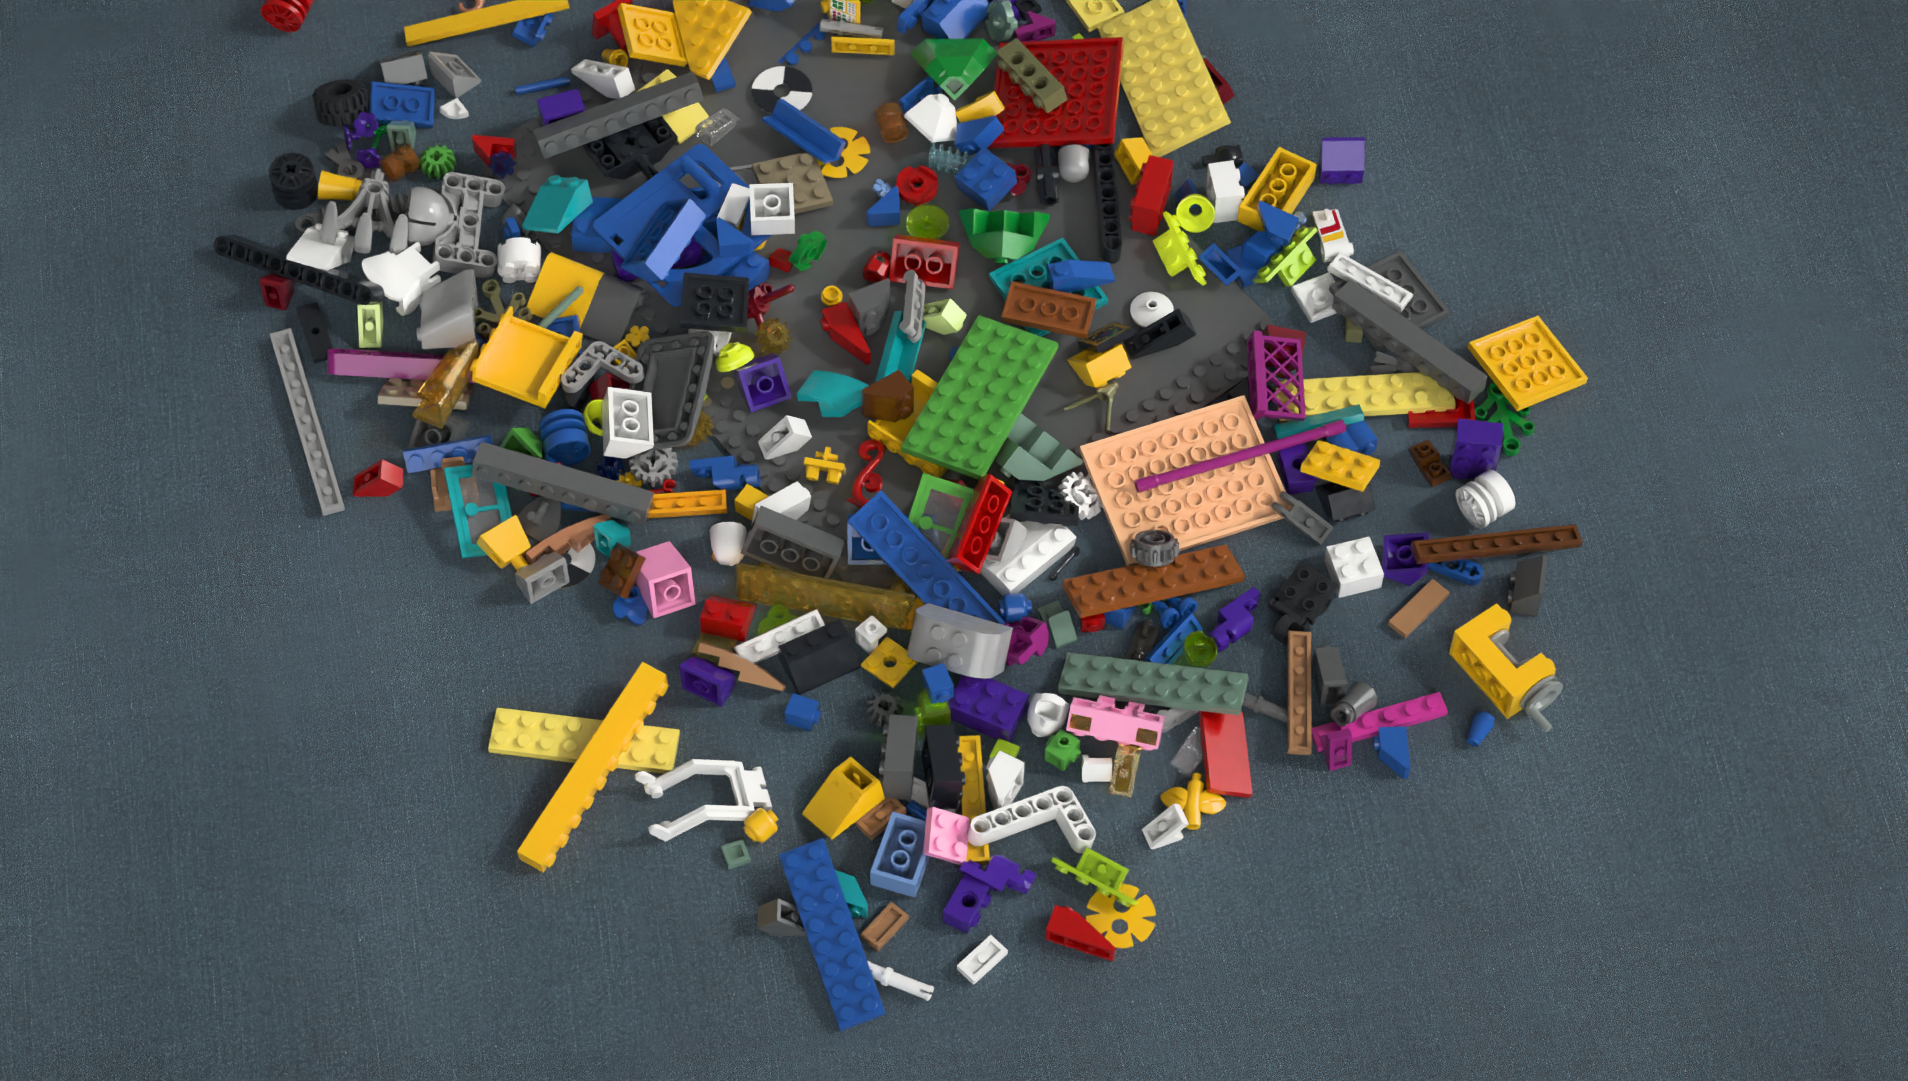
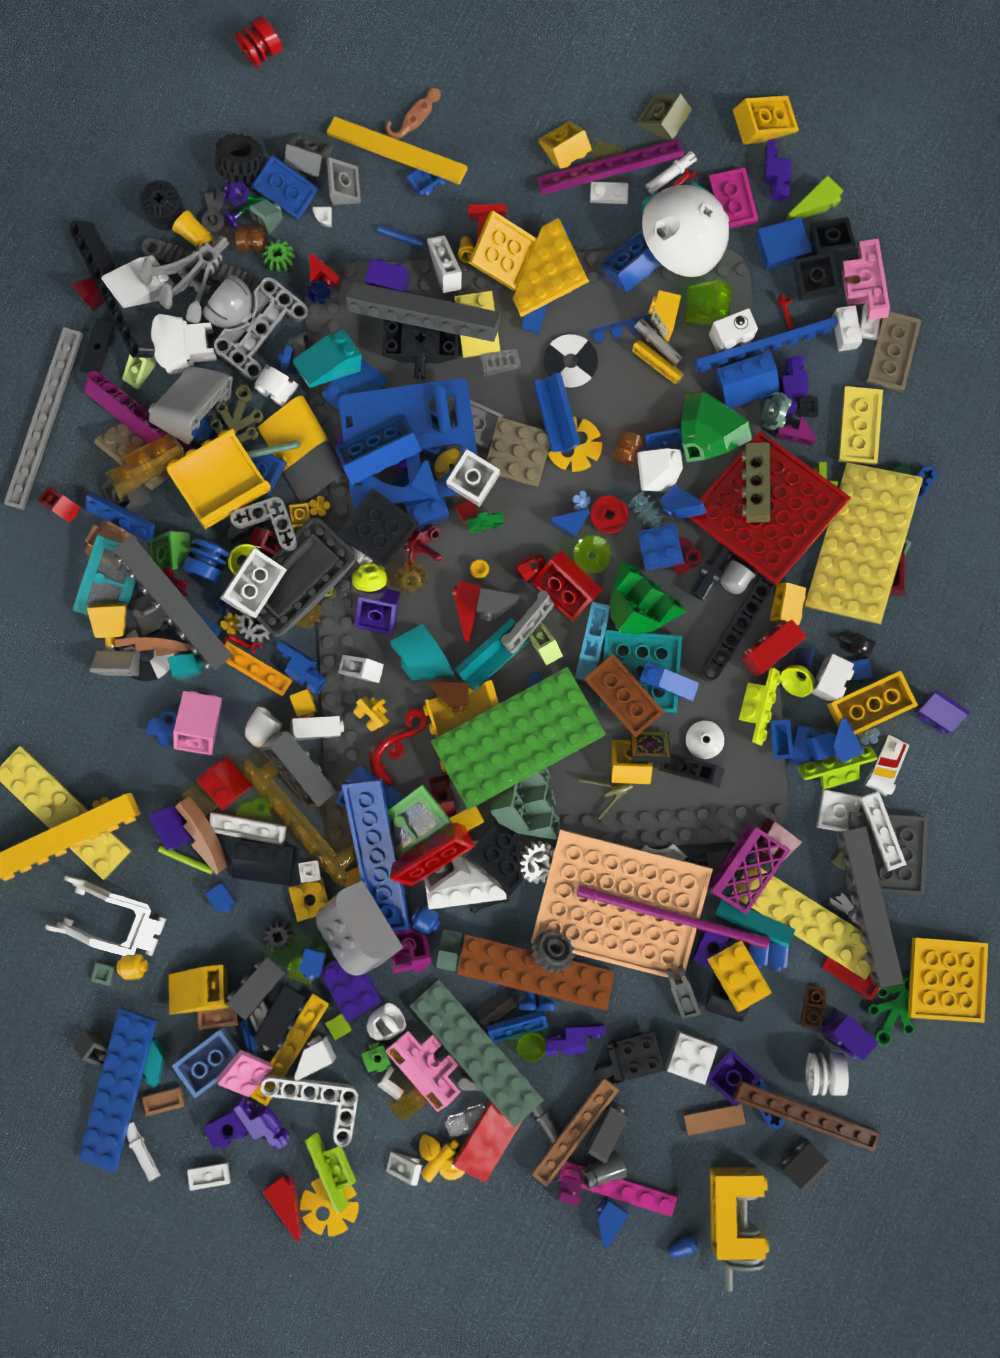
camera: 35 degrees right, 25 degrees up
reddish brown plate [598,542,646,599] -> none
white tile [717,183,750,228] -> none
yellow slope [955,91,1005,123] -> none
none -> lime bar [158,845,213,875]
none -> medium azure slope [575,602,610,682]

